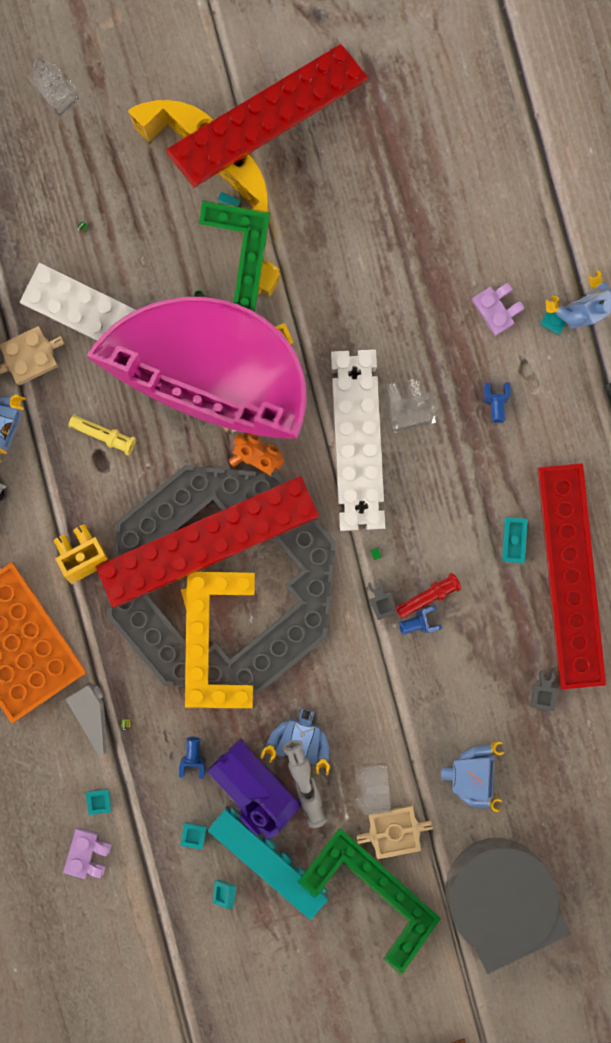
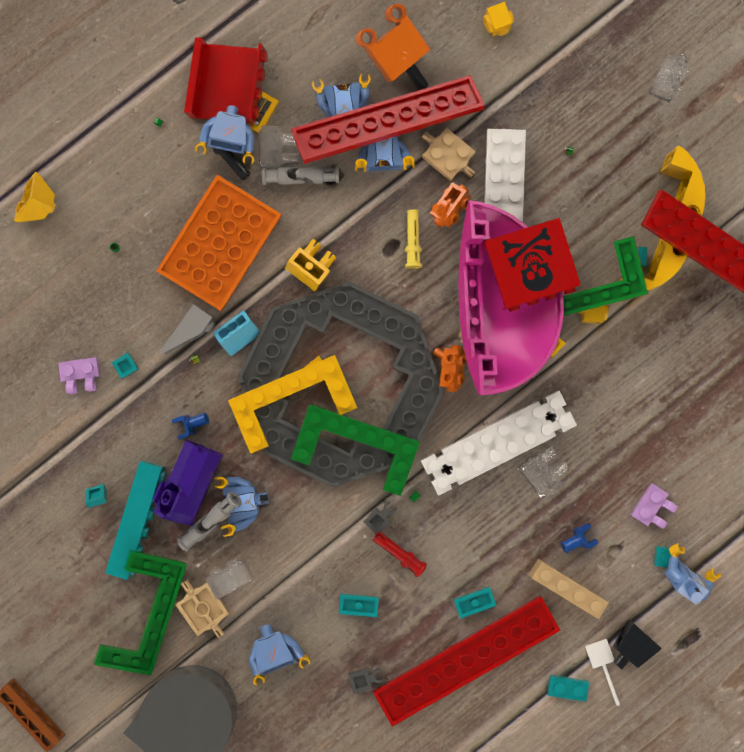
camera: 70 degrees right, 0 degrees up
red plate [95,476,319,608] -> none
teal plate [180,822,207,850] -> none
blue piece [398,605,442,635] -> none
none -> medium azure brick [213,310,260,356]
none -> green plate [291,404,420,496]
none -> teal plate [339,593,379,617]
none -> orange brick [430,183,471,228]
none -> red panel [482,218,581,312]
none -> tan brick [528,559,609,619]

